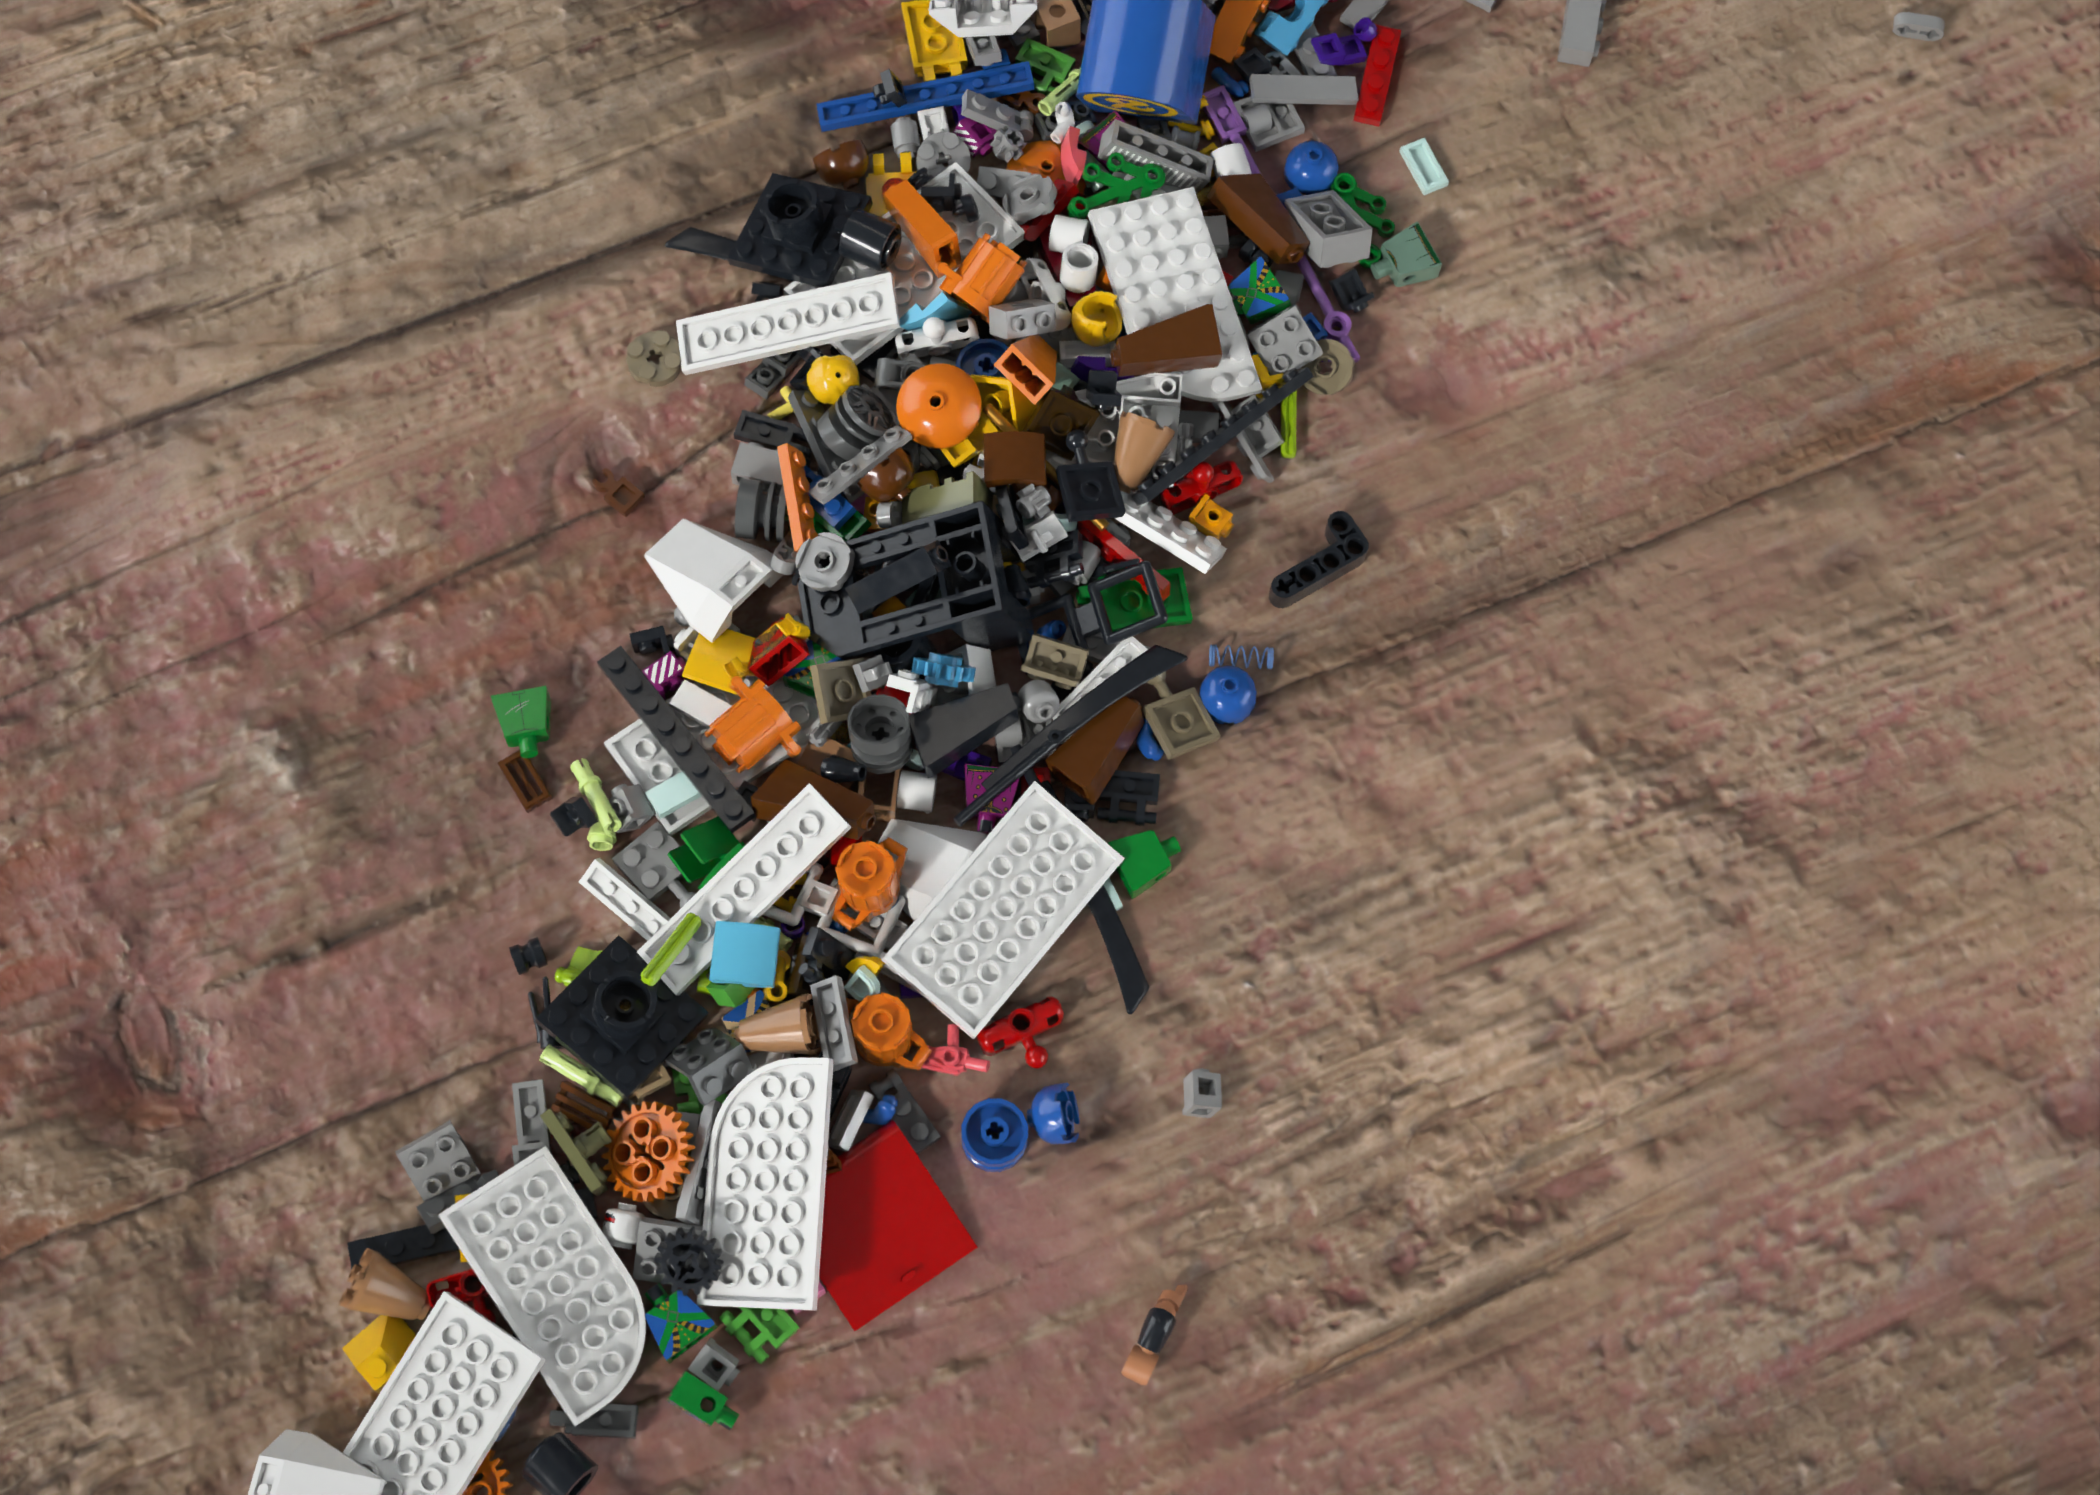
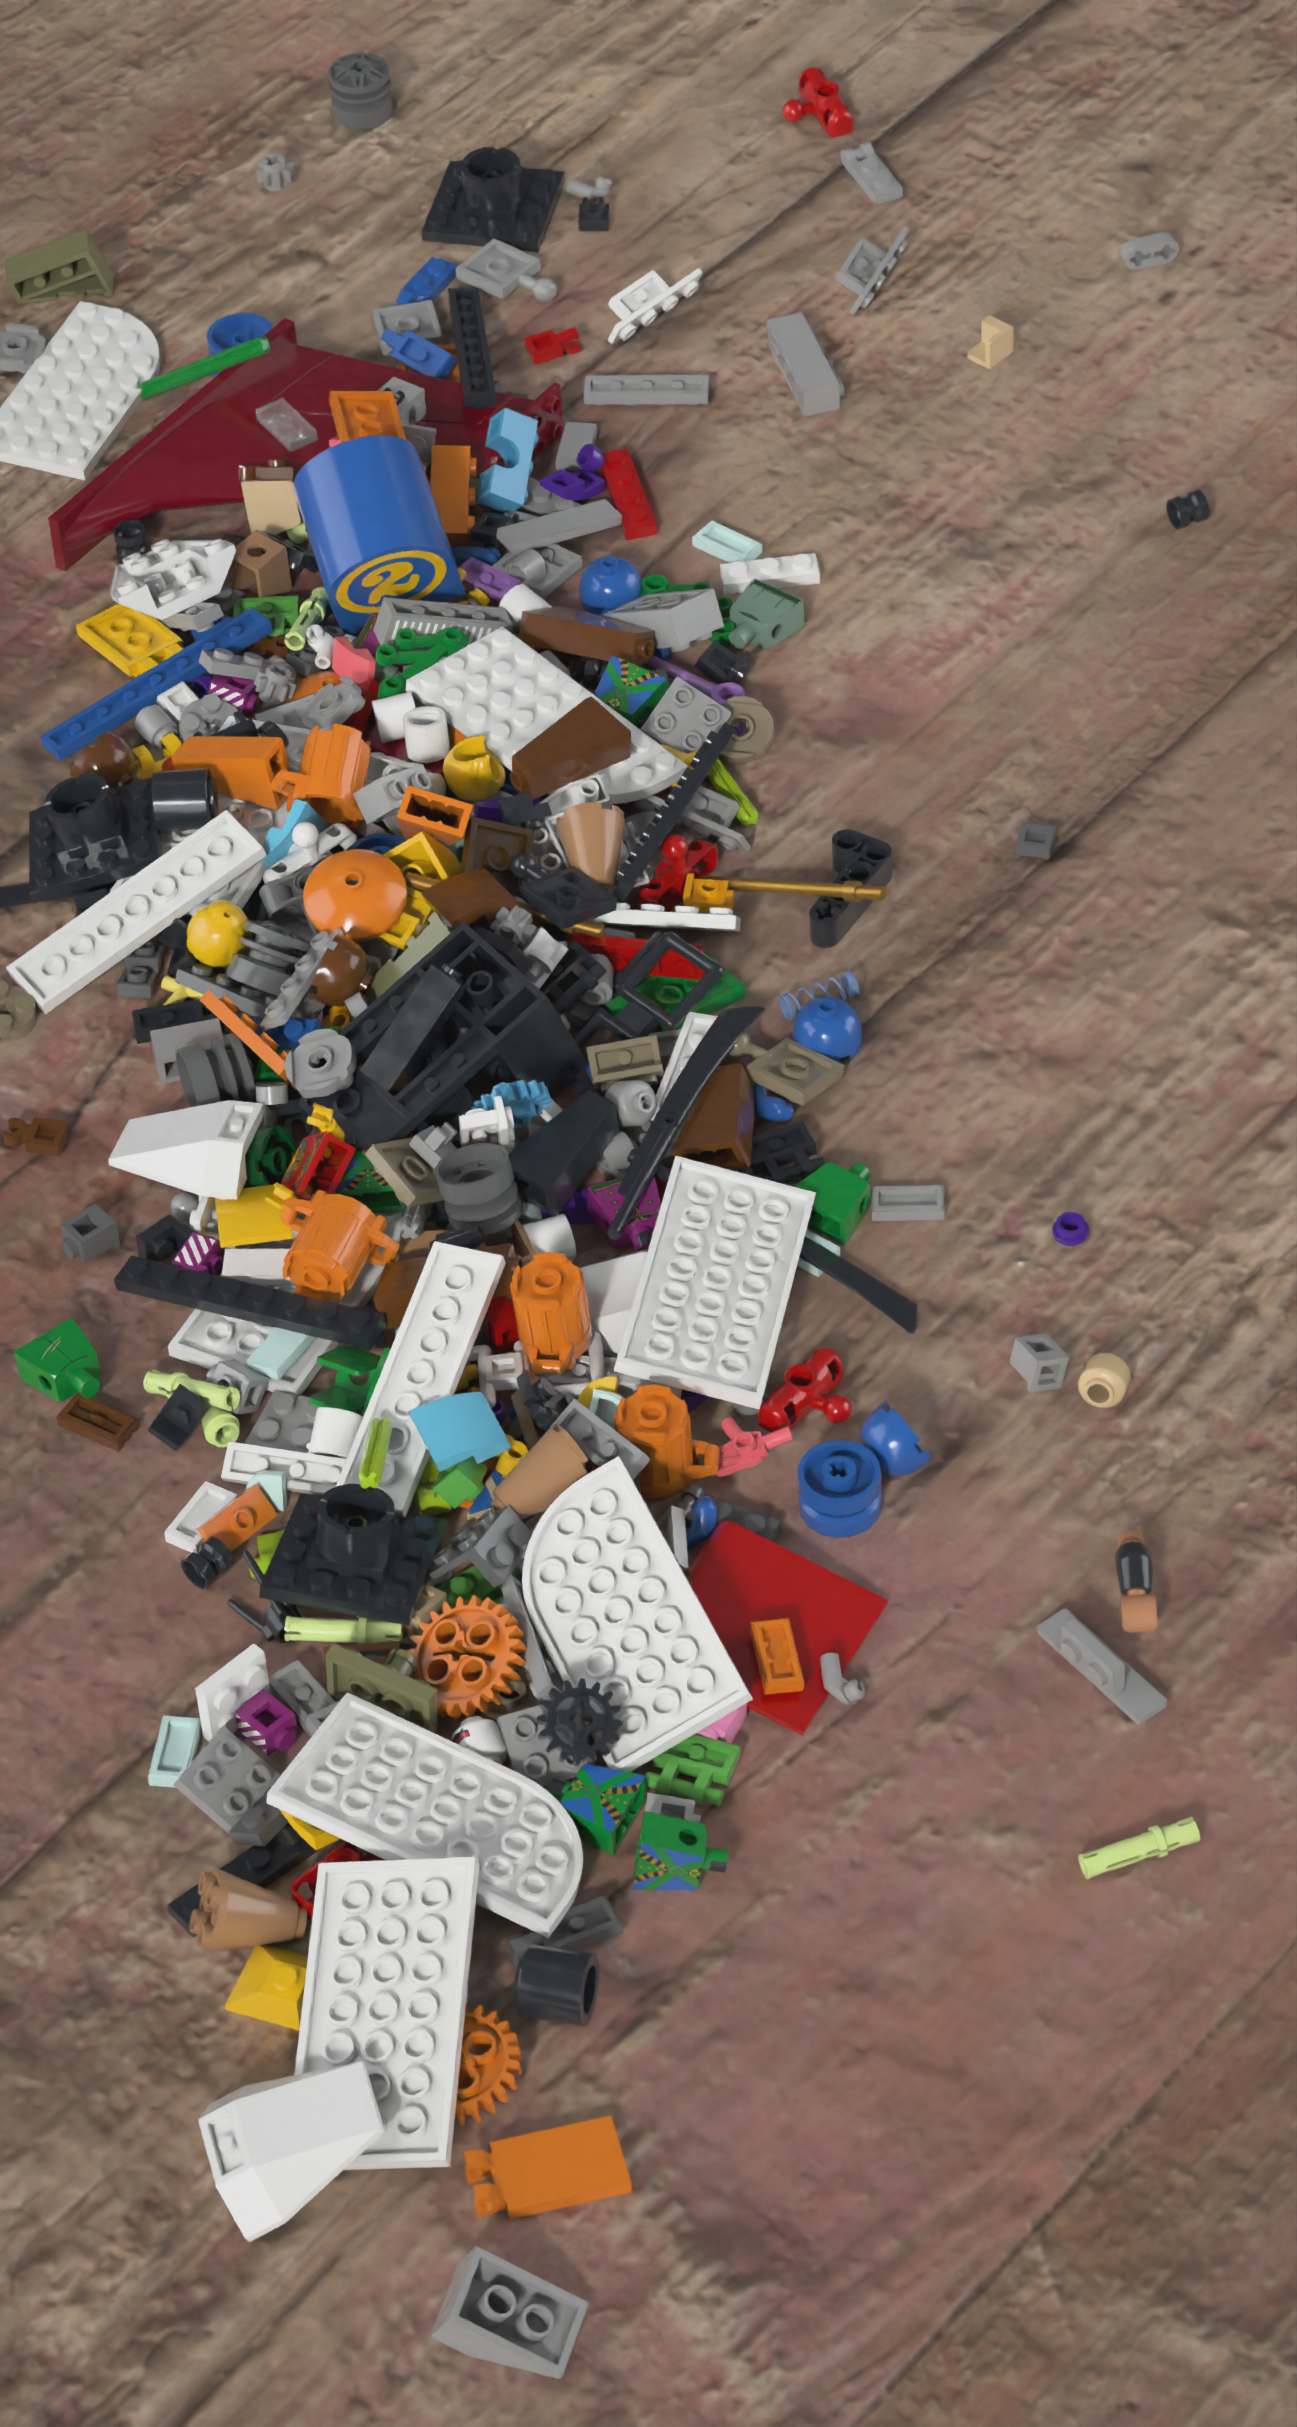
camera: 20 degrees left, 25 degrees down
black tile [872,69,908,108] -> none
none -> dark grey brick [60,1203,120,1263]
none -> light aqua tile [148,1715,202,1788]
none -> white tile [164,1481,237,1553]
none -> white plate [195,1643,271,1741]
none -> orange plate [197,1484,278,1552]
none -> magenta brick [234,1689,298,1756]
none -> dark green cylinder [243,1126,297,1188]
none -> light aqua tile [246,1470,287,1511]
none -> white piece [306,1407,363,1459]
none -> pearl gold bar [699,875,887,902]
none -> white plate [720,553,820,595]
none -> orange plate [750,1618,804,1695]
none -> light grey arm [820,1653,865,1705]
none -> light grey tile [872,1185,944,1221]
none -> tan panel [967,315,1013,369]
none -> dark grey plate [1016,822,1056,859]
none -> light grey bracket [1037,1609,1167,1724]
none -> dark purple plate [1052,1212,1089,1246]
none -> tan head [1078,1353,1131,1408]
none -> black wheel [1166,490,1210,530]

